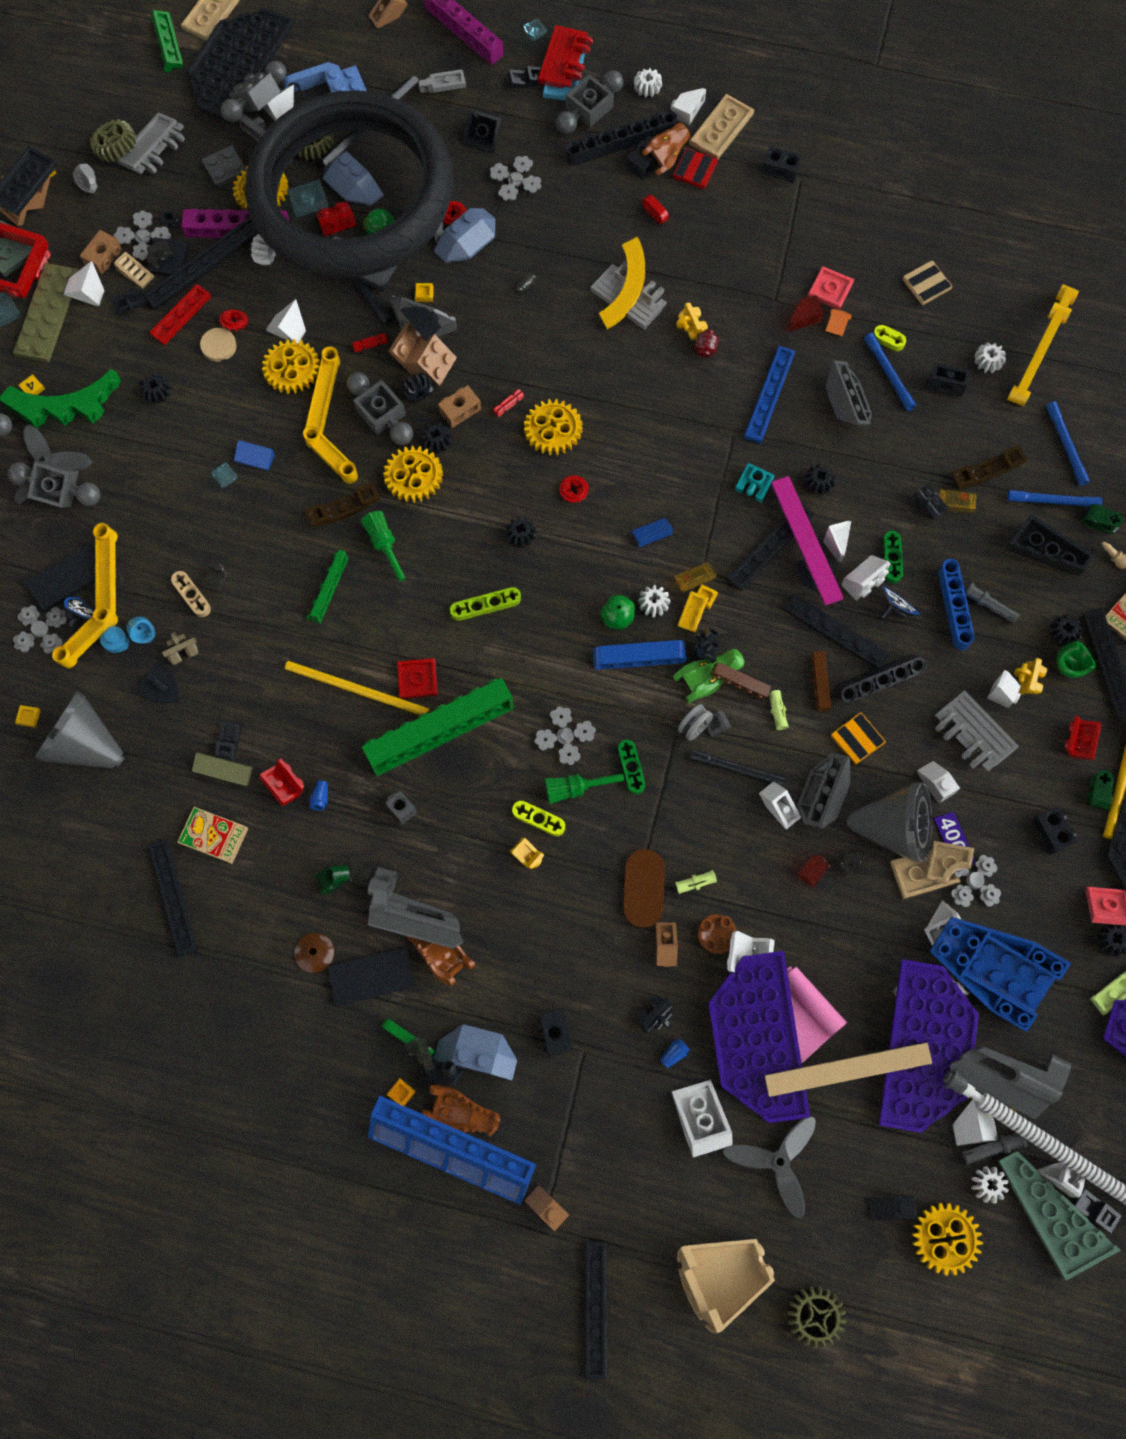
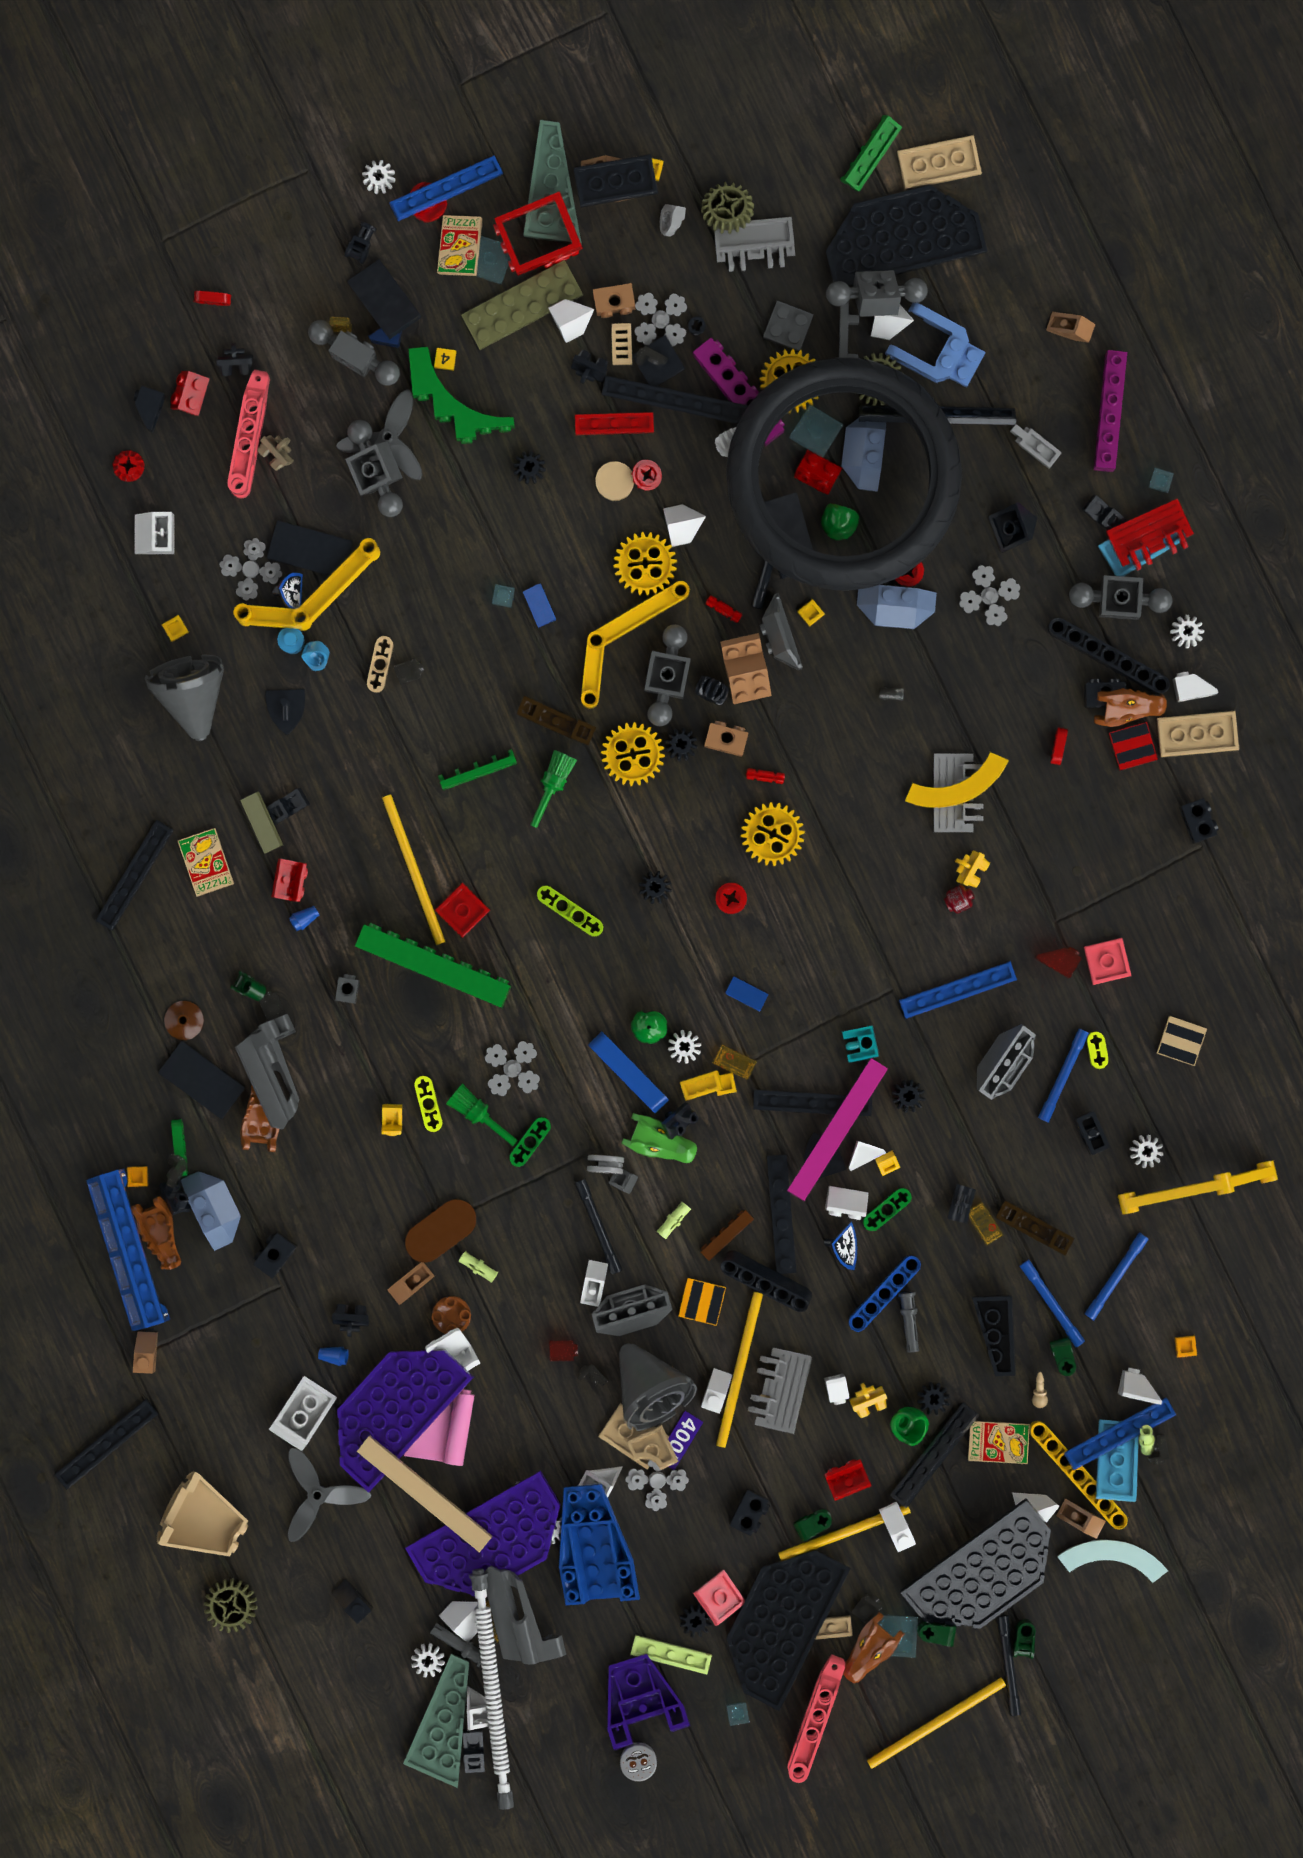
camera: 45 degrees right, 15 degrees up
dark tan hips [162,632,199,665] -> none
black slope [400,307,442,341] -> none
reddish brown piece [710,662,771,699] -> none
orange tile [826,309,852,336] -> none
yellow gear [911,1203,983,1276] -> none
none -> yellow piece [716,1292,763,1448]
none -> yellow plate [875,1150,900,1176]

